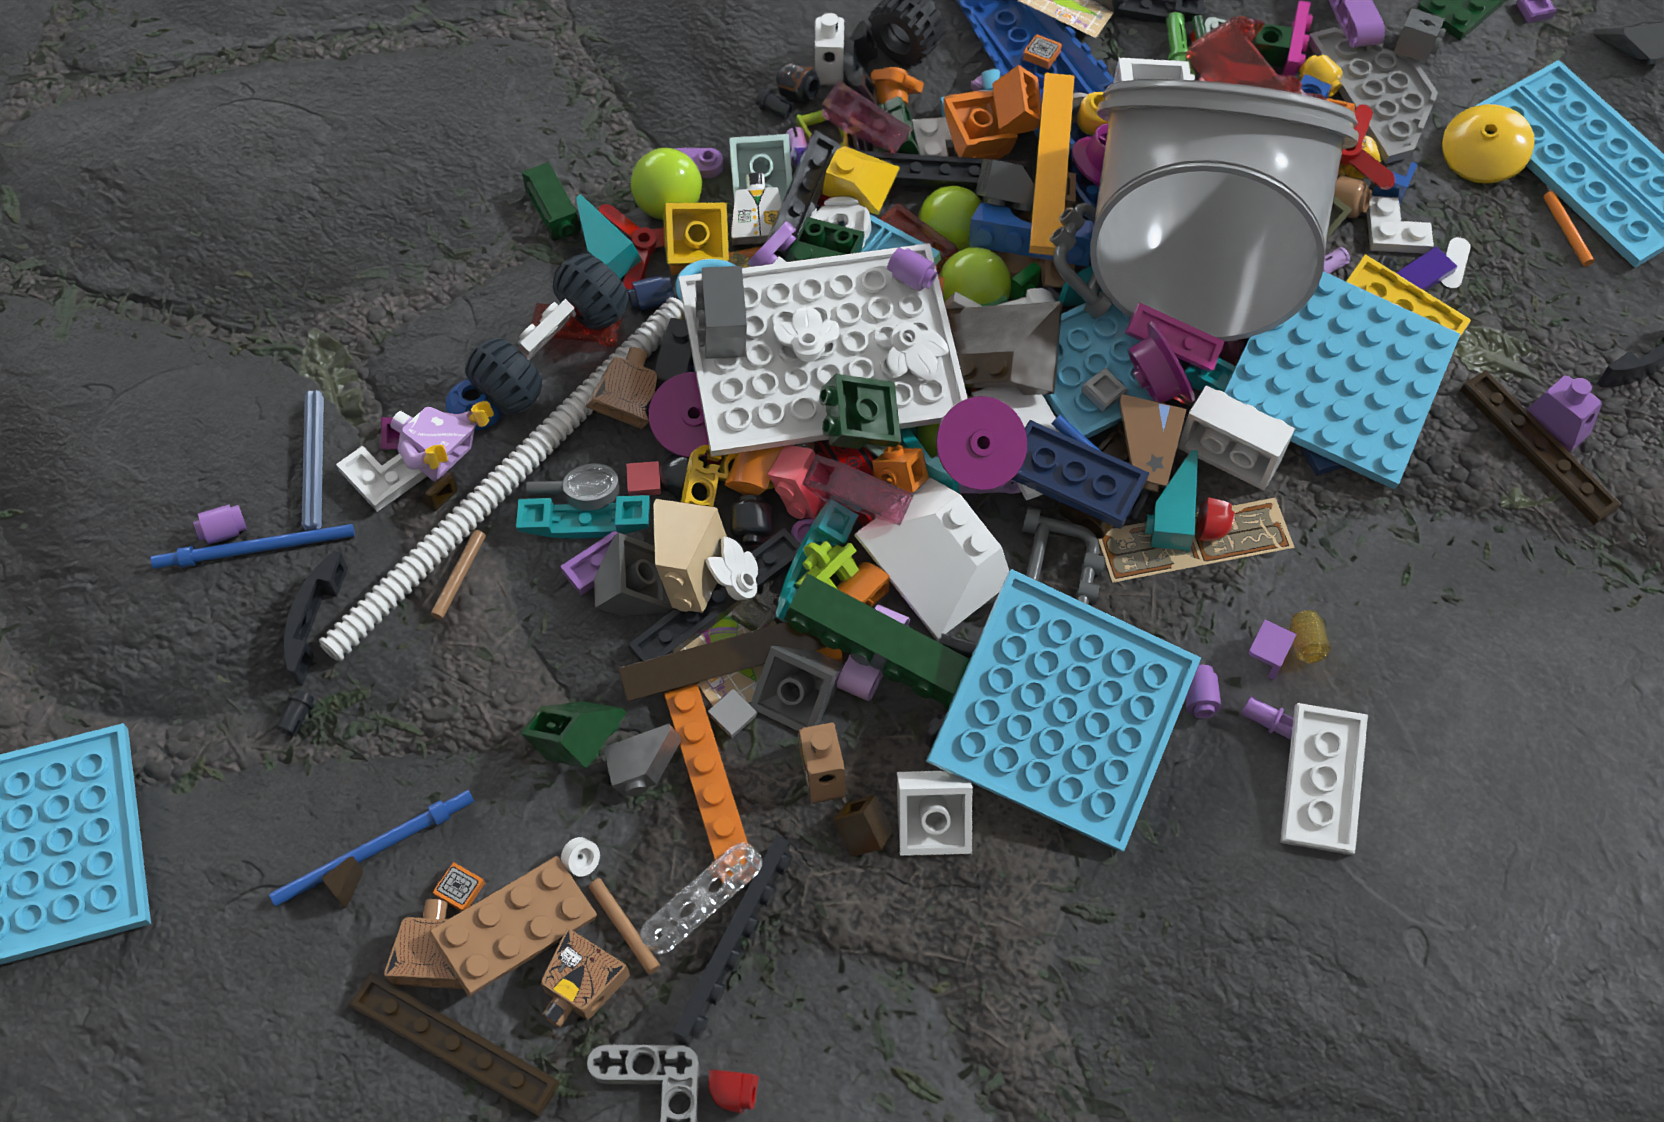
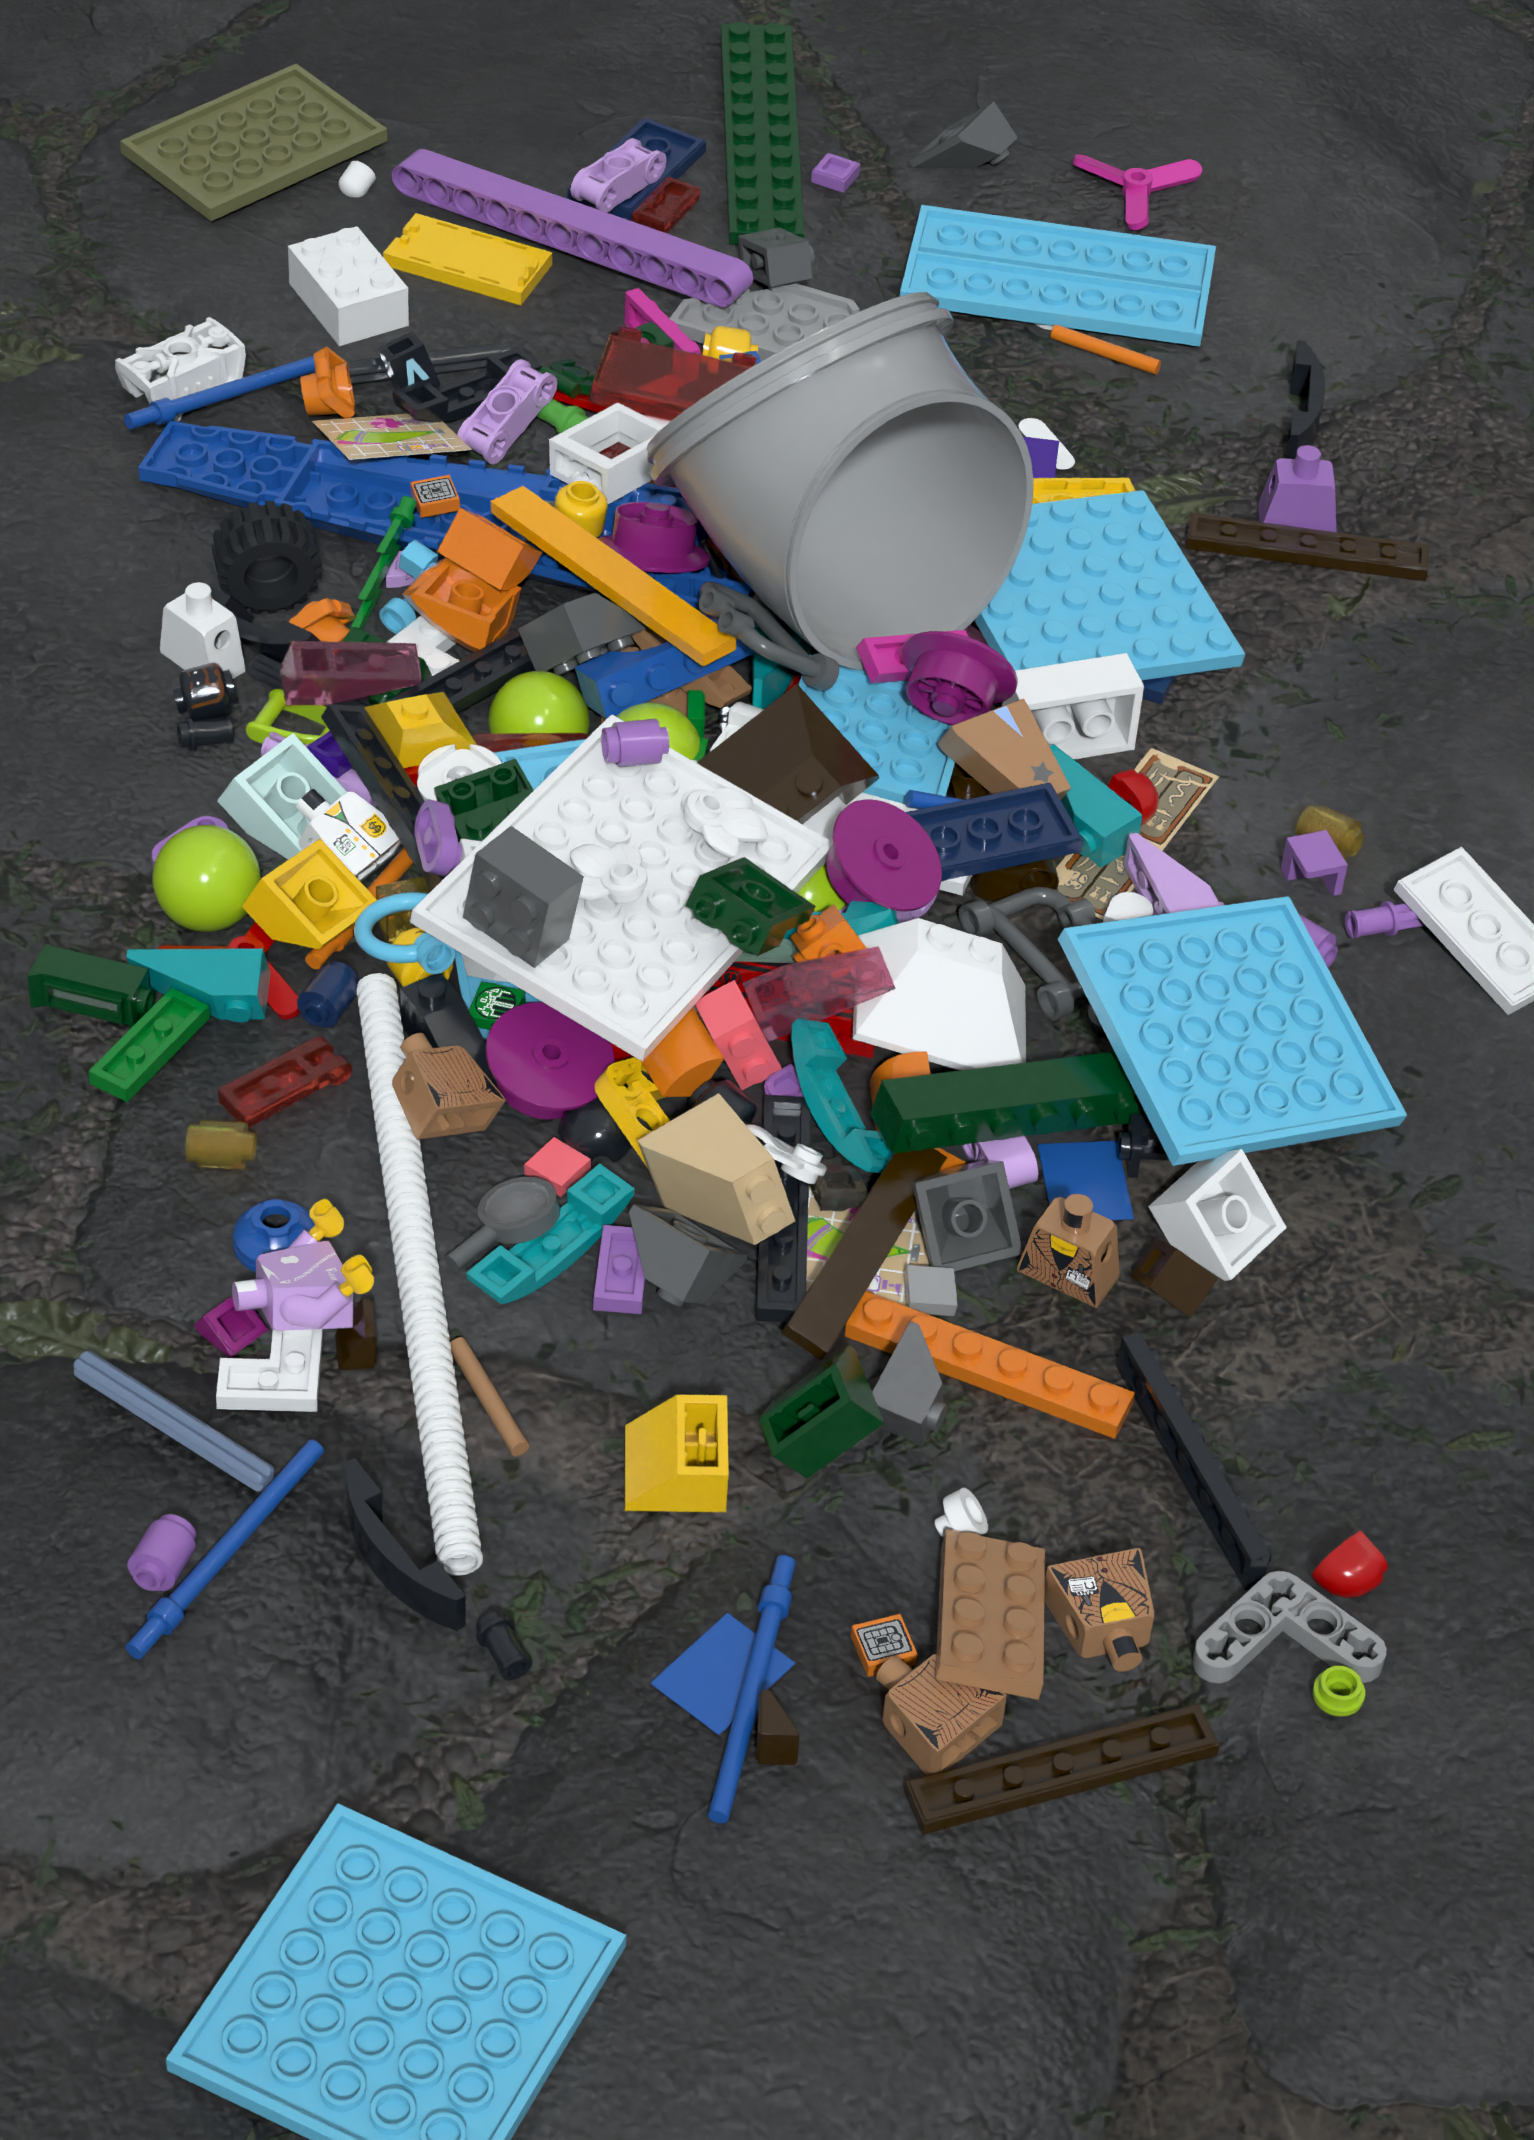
camera: 50 degrees left, 15 degrees down
black plate [465,253,629,415] -> none
medium nougat bar [588,878,661,975] -> none
clear beam [641,842,762,954] -> none
lime hips [795,541,859,589] -> none
light grey tile [1081,368,1128,412] -> none
yellow dish [1442,104,1535,183] -> none
none -> green plate [88,987,210,1103]
none -> clear yellow brick [186,1120,257,1170]
none -> green piece [350,496,417,630]
none -> lavender piece [457,359,558,465]
none -> yellow slope [625,1395,729,1512]
none -> blue sticker [650,1613,796,1735]
none -> blue sticker [1037,1141,1134,1220]
none -> white tile [1103,892,1153,923]
none -> lavender slope [1124,833,1224,916]

